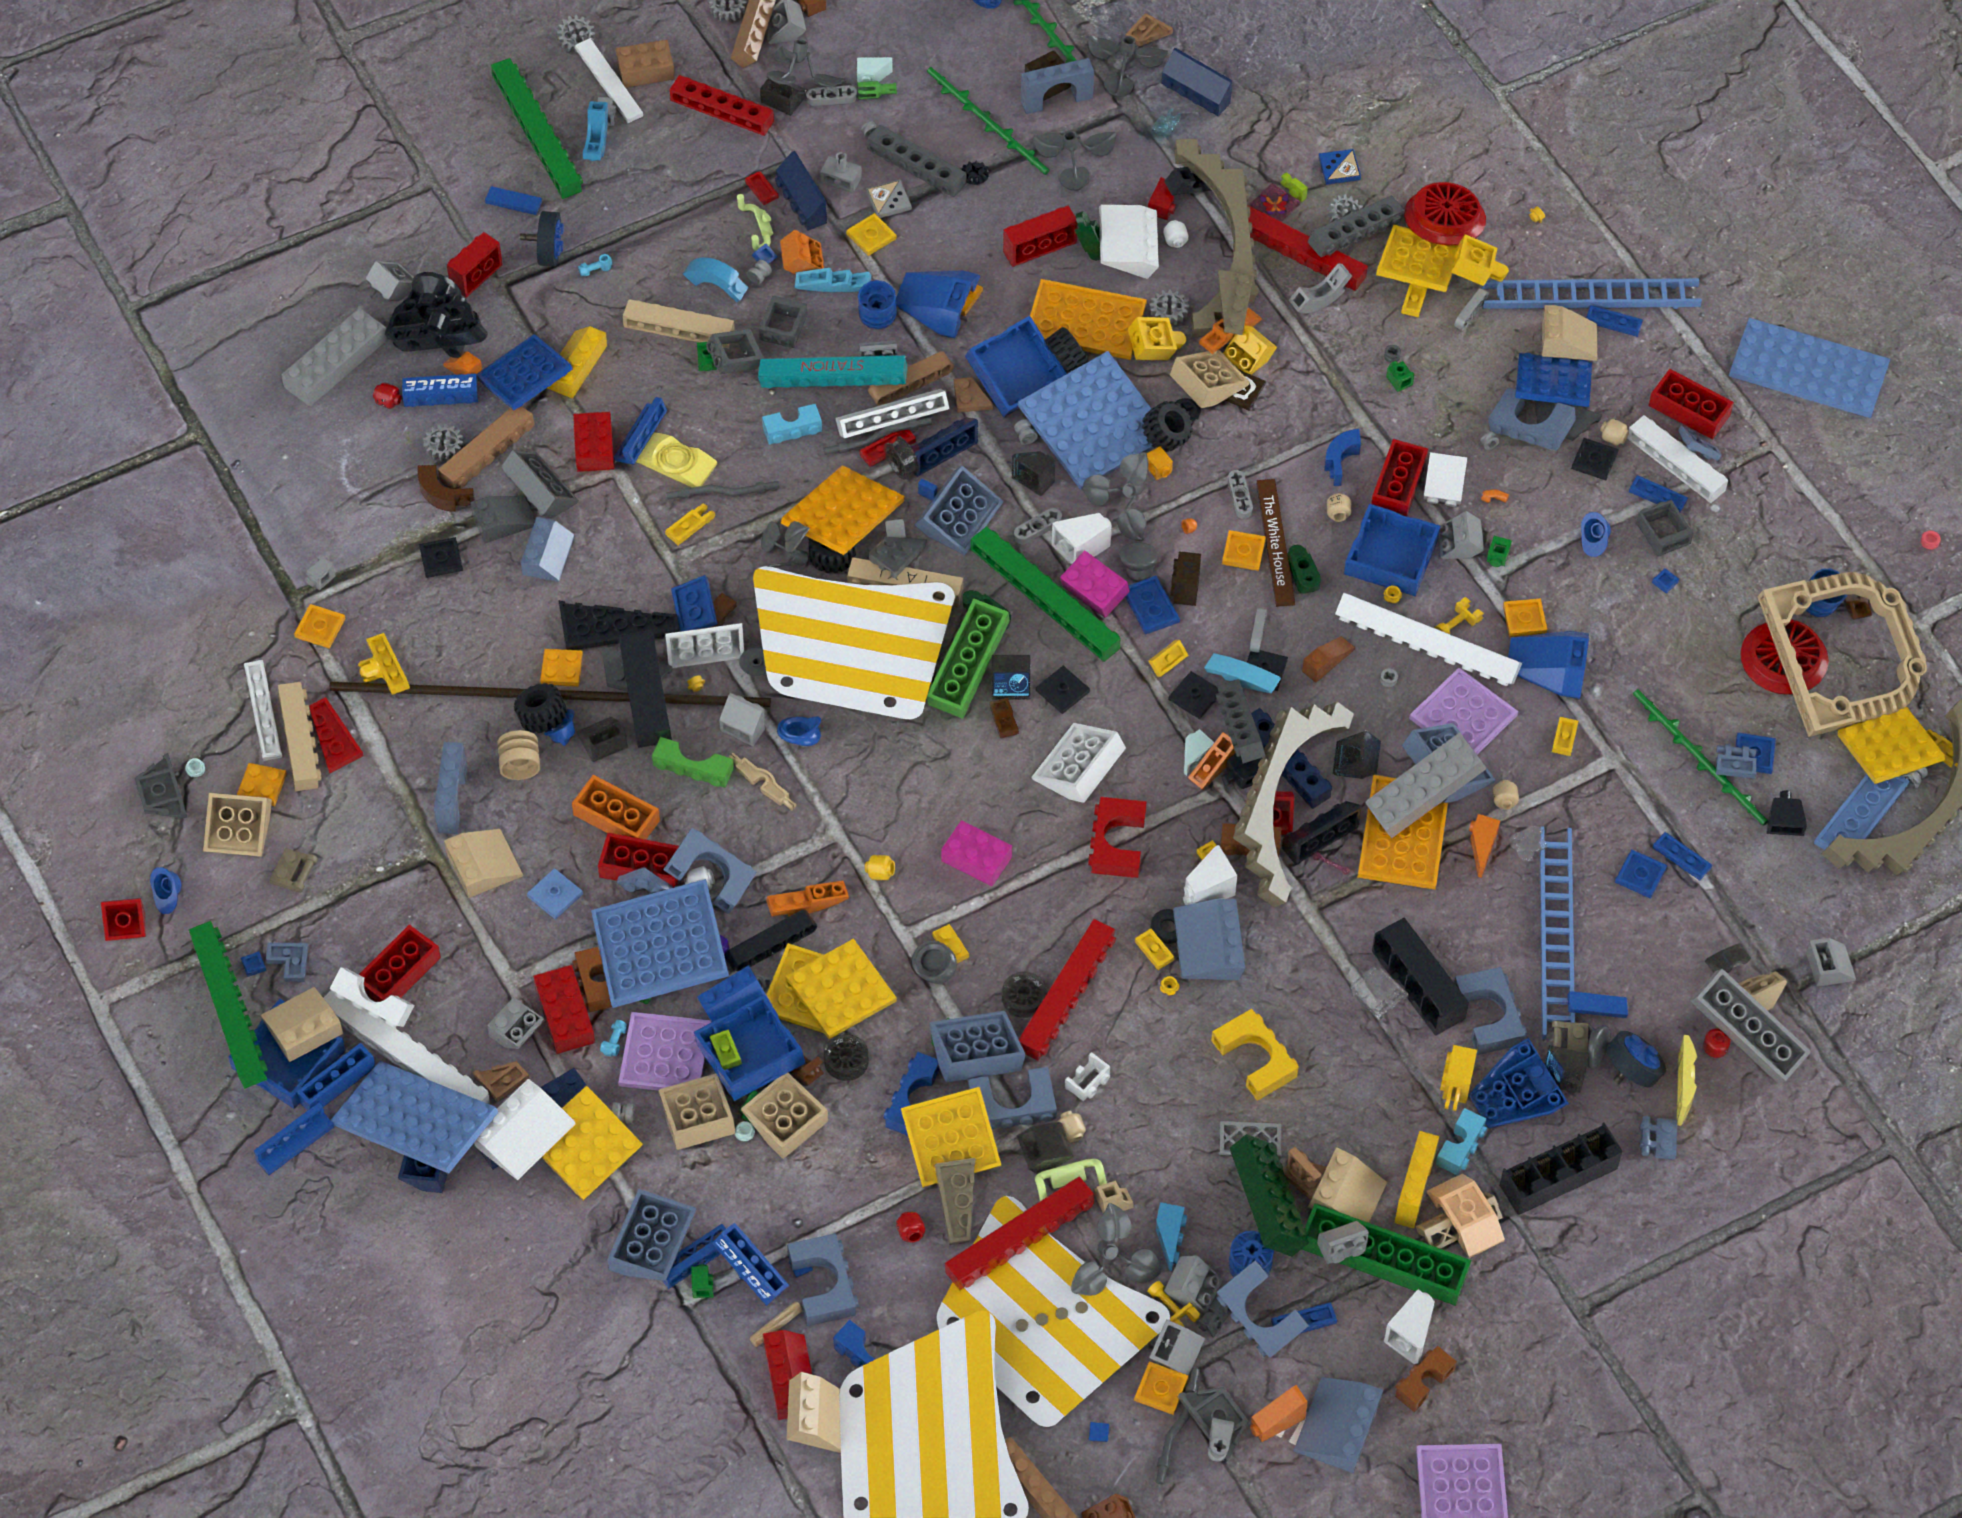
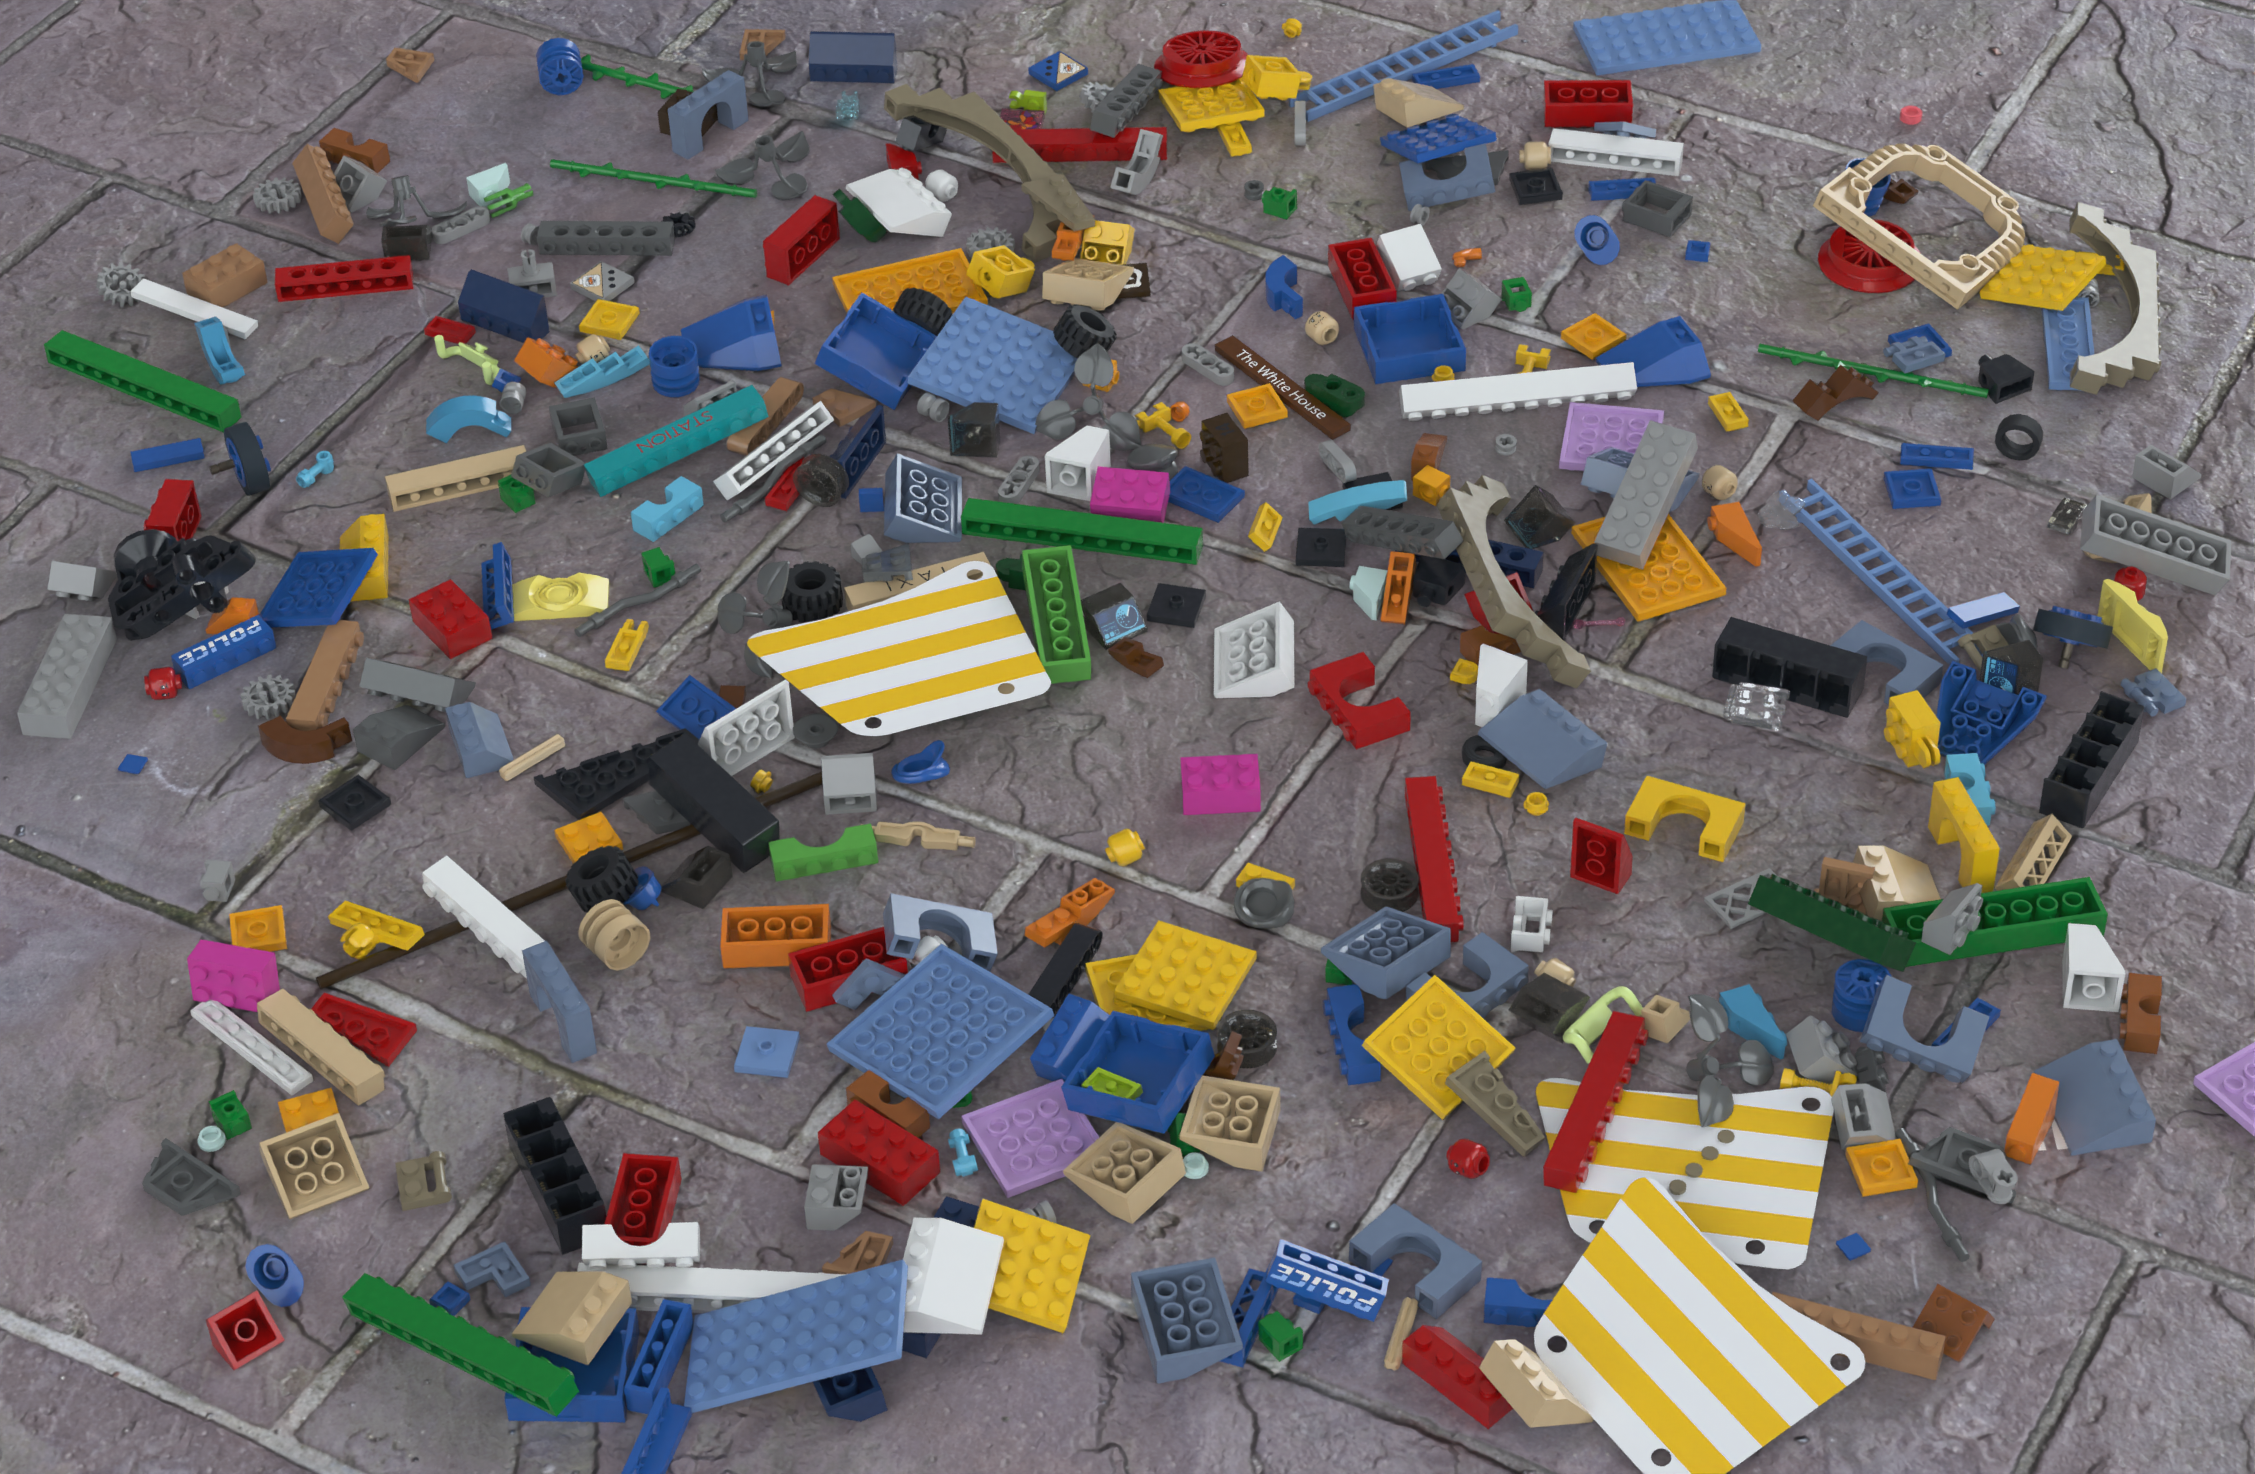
camera: 30 degrees left, 15 degrees down
tan slope [444,829,523,898] -> none
light orange plate [781,465,905,555] -> none
light nougat slope [1427,1174,1505,1258] -> none
none -> blue piece [118,754,148,774]
none -> dark pink brick [187,939,280,1012]
none -> green brick [209,1090,252,1140]
none -> white brick [422,855,545,978]
none -> tan axle [499,734,565,781]
none -> black piece [503,1097,606,1255]
none -> tan head [575,334,611,365]
none -> green brick [641,547,675,588]
none -> yellow bar [1134,402,1191,449]
none -> light orange brick [1413,465,1450,506]
none -> red slope [1570,817,1633,894]
none -> reddish brown arch [1792,365,1879,421]
none -> black tyre [1995,414,2043,461]

